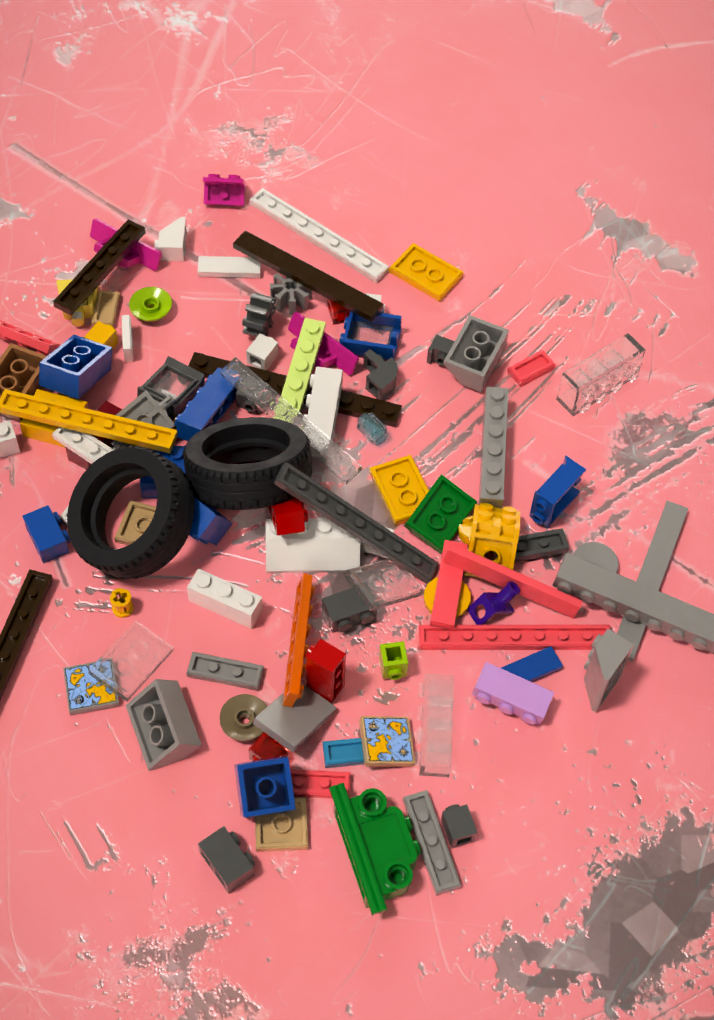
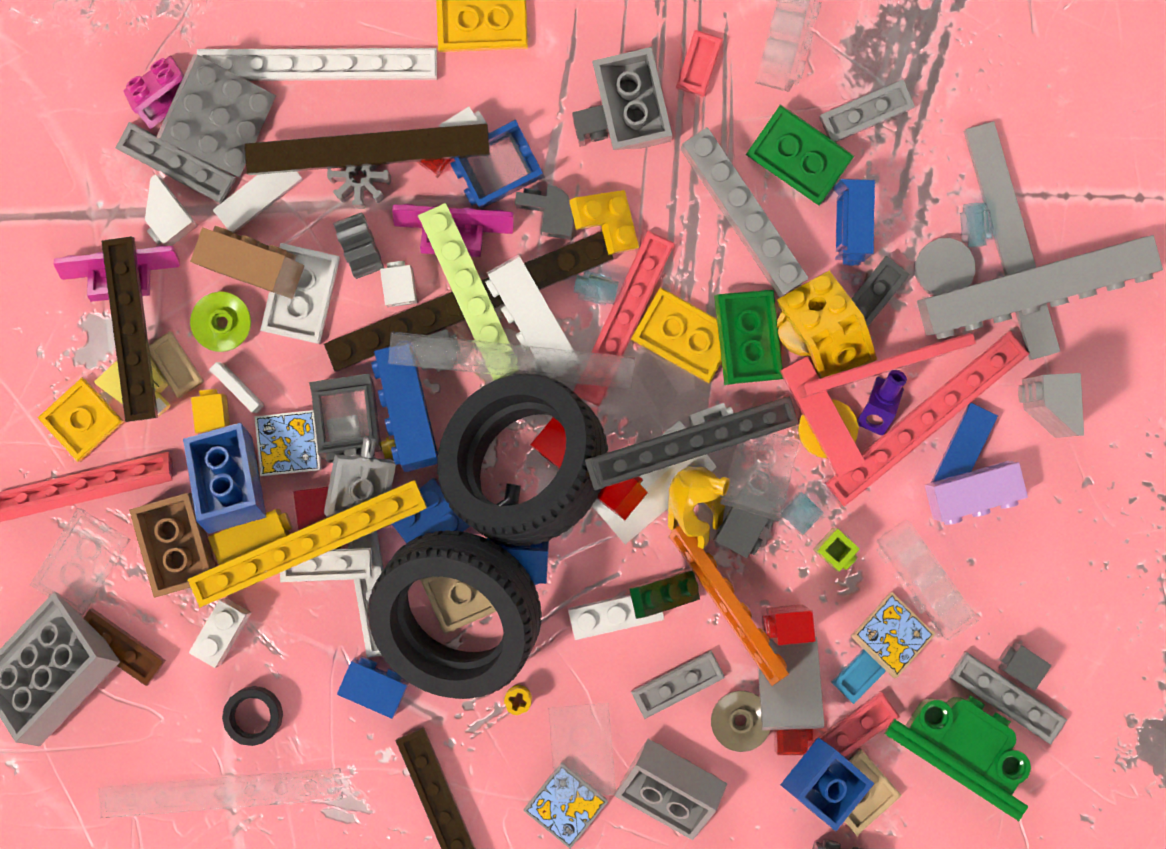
camera: 35 degrees left, 30 degrees up
none -> yellow tile [37,377,124,462]
none -> light grey tile [115,122,237,204]
none -> light grey plate [156,54,276,177]
none -> medium nougat brick [190,226,305,299]
none -> tile [254,410,322,476]
none -> white tile [260,243,340,344]
none -> yellow plate [569,190,639,255]
none -> coral tile [573,231,675,407]
none -> dark green plate [629,570,700,619]
none -> yellow piece [667,467,730,549]
none -> green tile [746,104,855,206]
none -> clear light blue brick [778,492,824,535]
none -> light grey plate [819,80,915,142]
none -> clear light blue brick [960,203,992,248]

